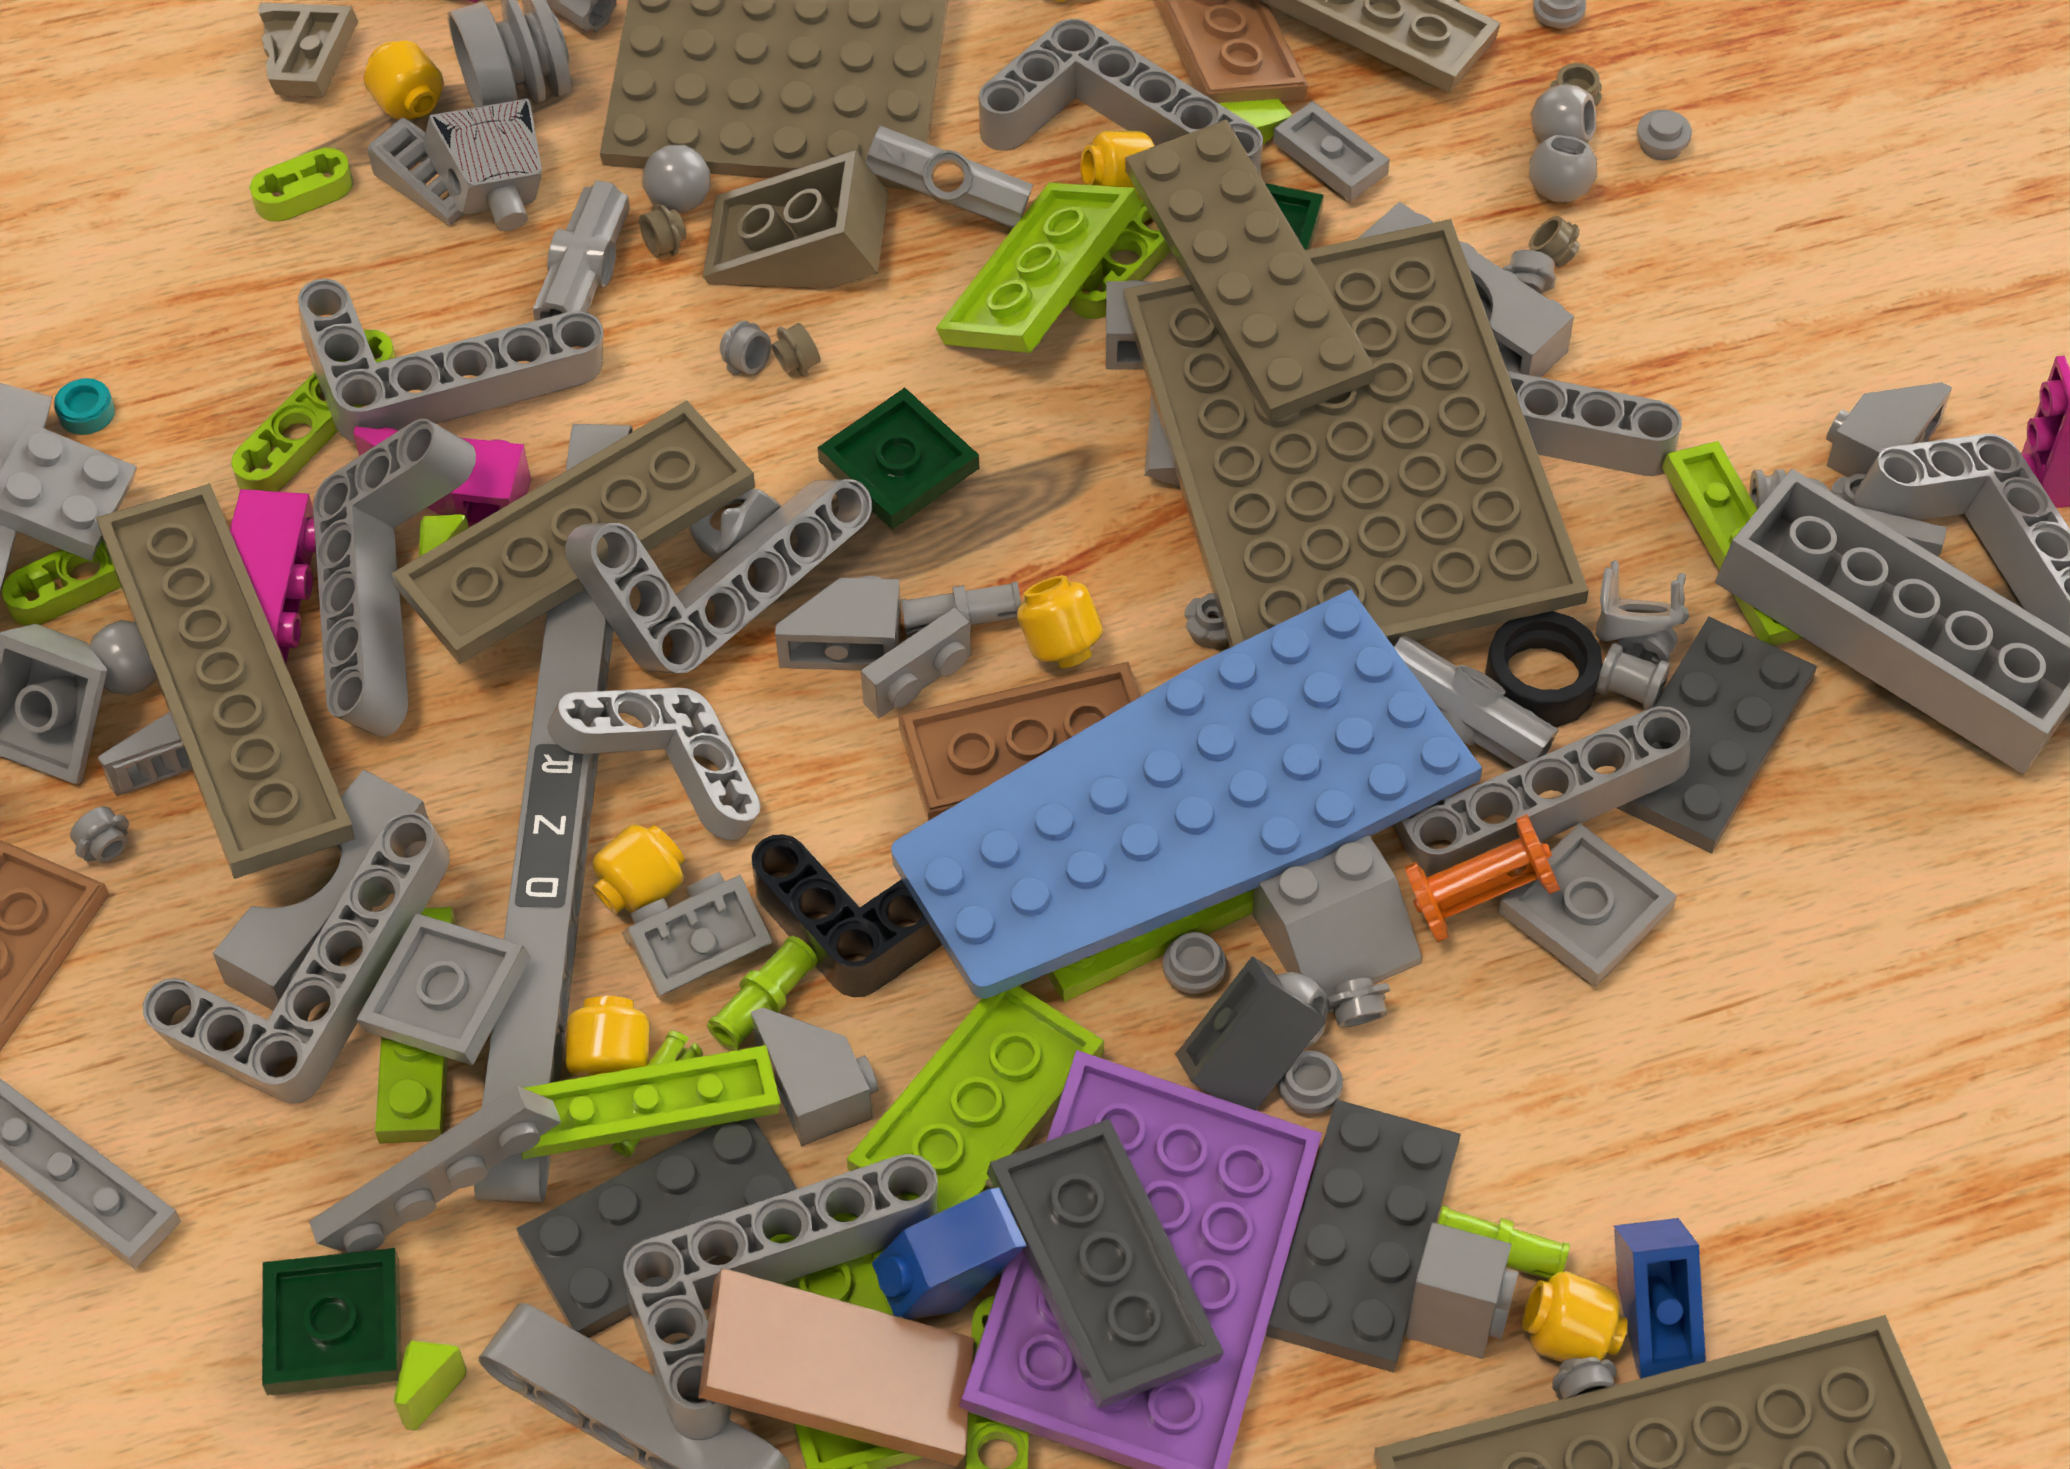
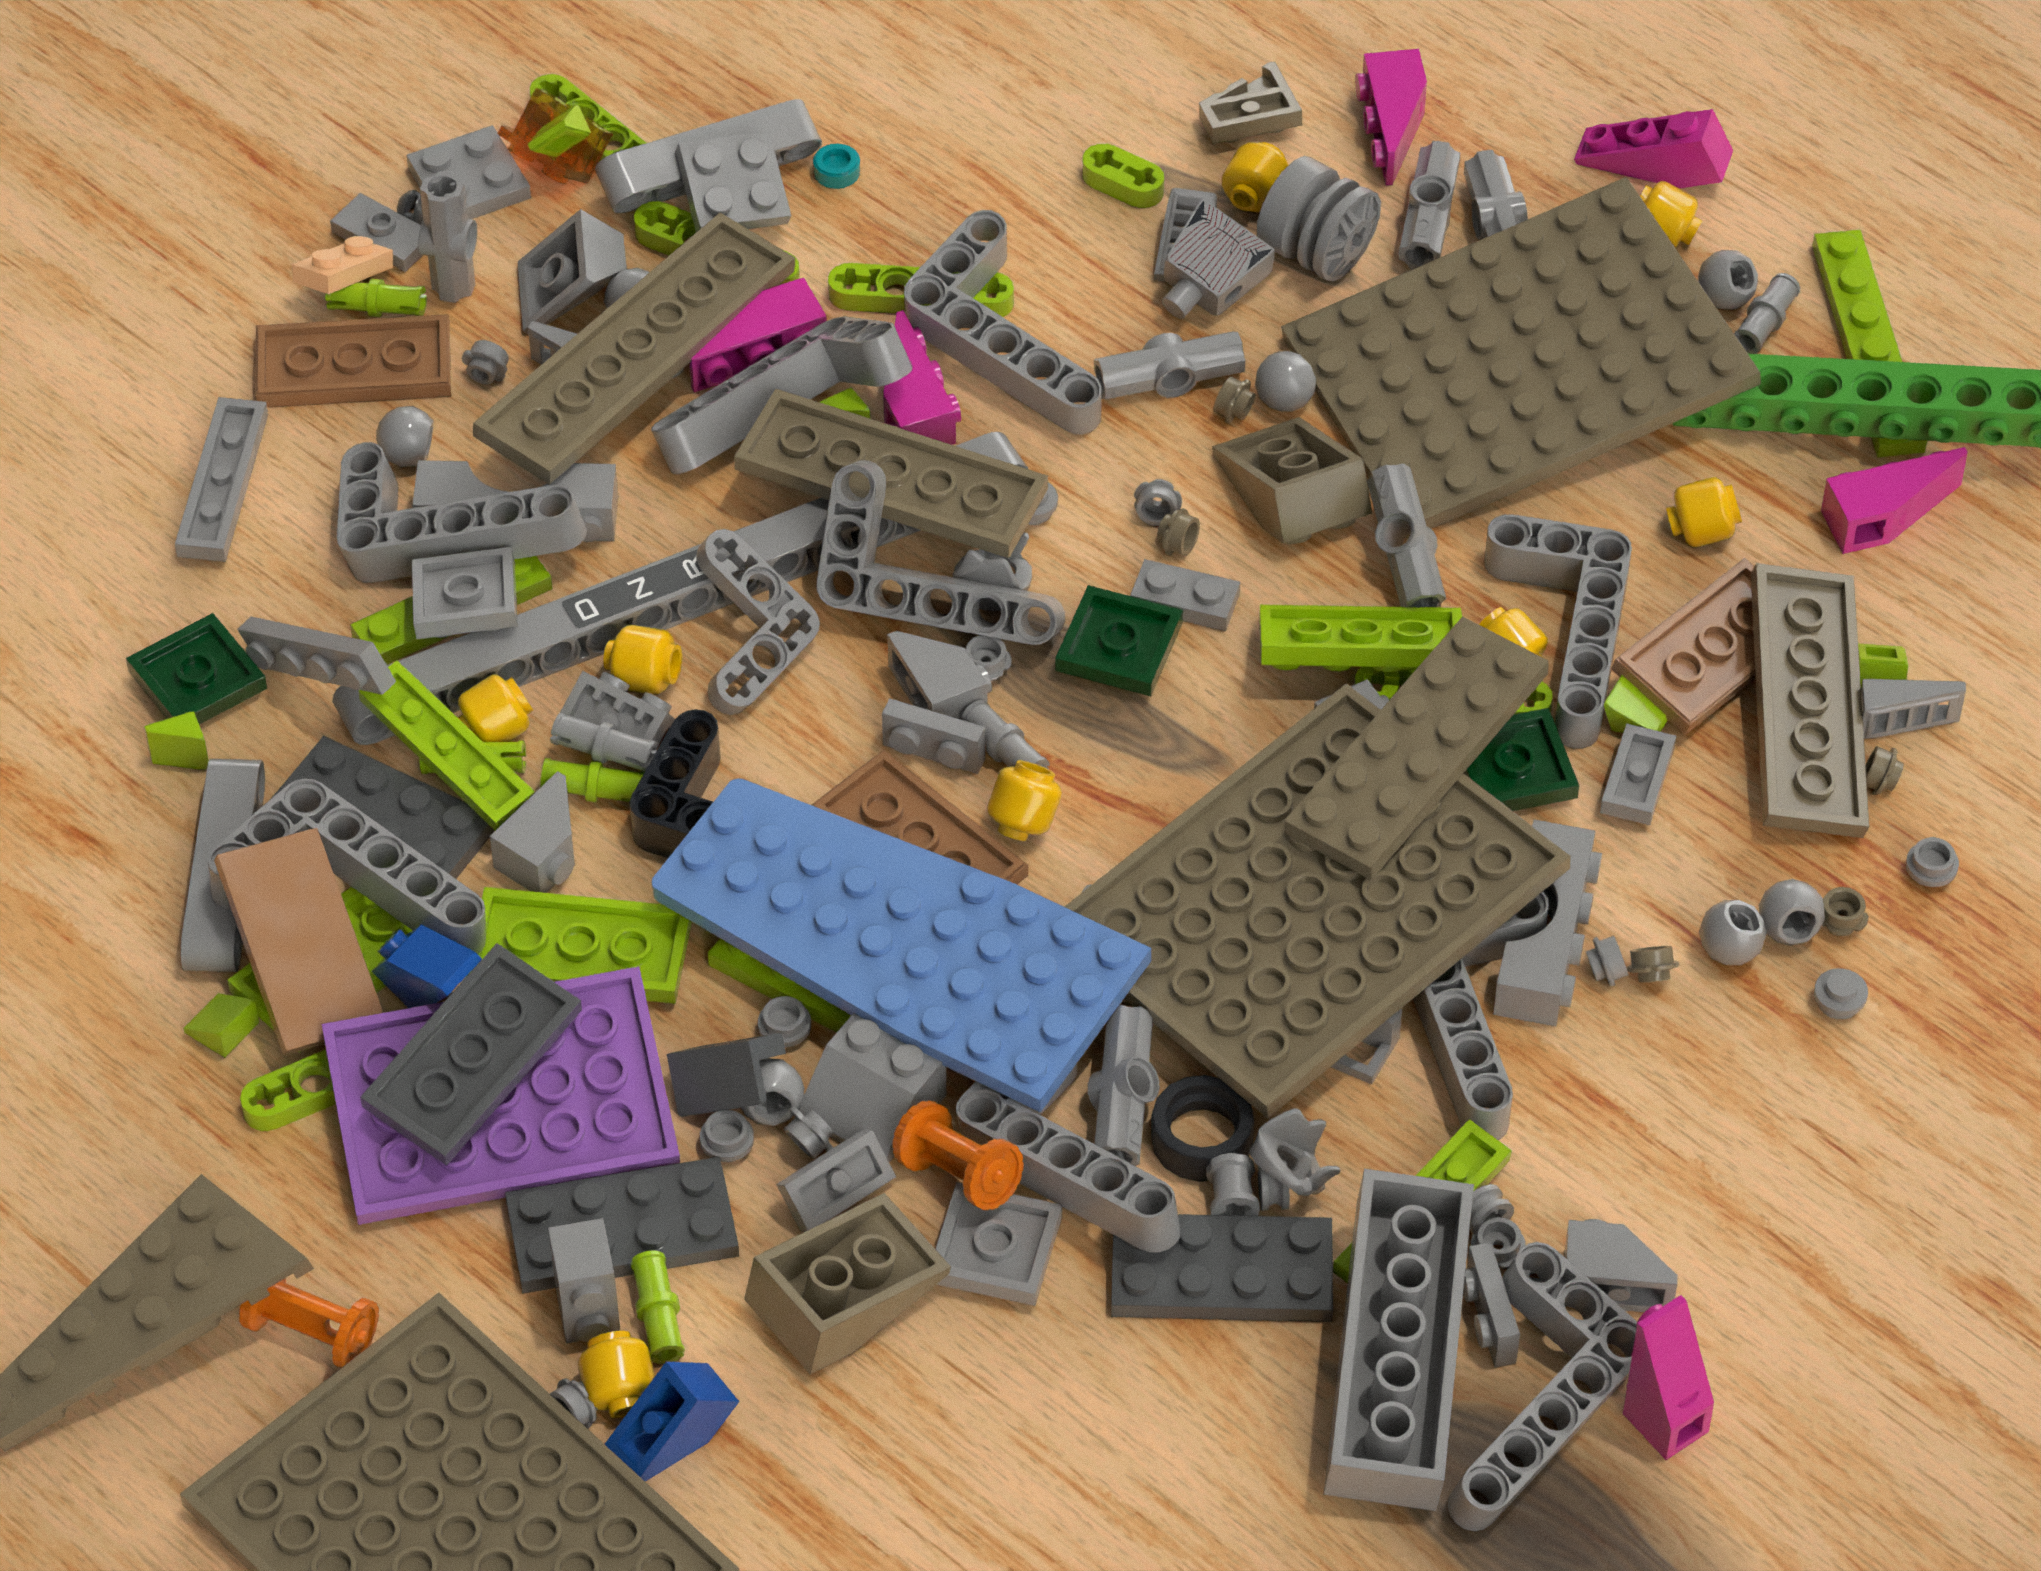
camera: 60 degrees right, 5 degrees down
none -> light grey piece [376,406,434,468]
none -> light grey pin [550,712,658,772]
none -> dark tan slope [744,1193,951,1374]
none -> light grey plate [776,1129,896,1232]
none -> light grey plate [966,635,1012,681]
none -> light grey plate [1130,559,1240,631]

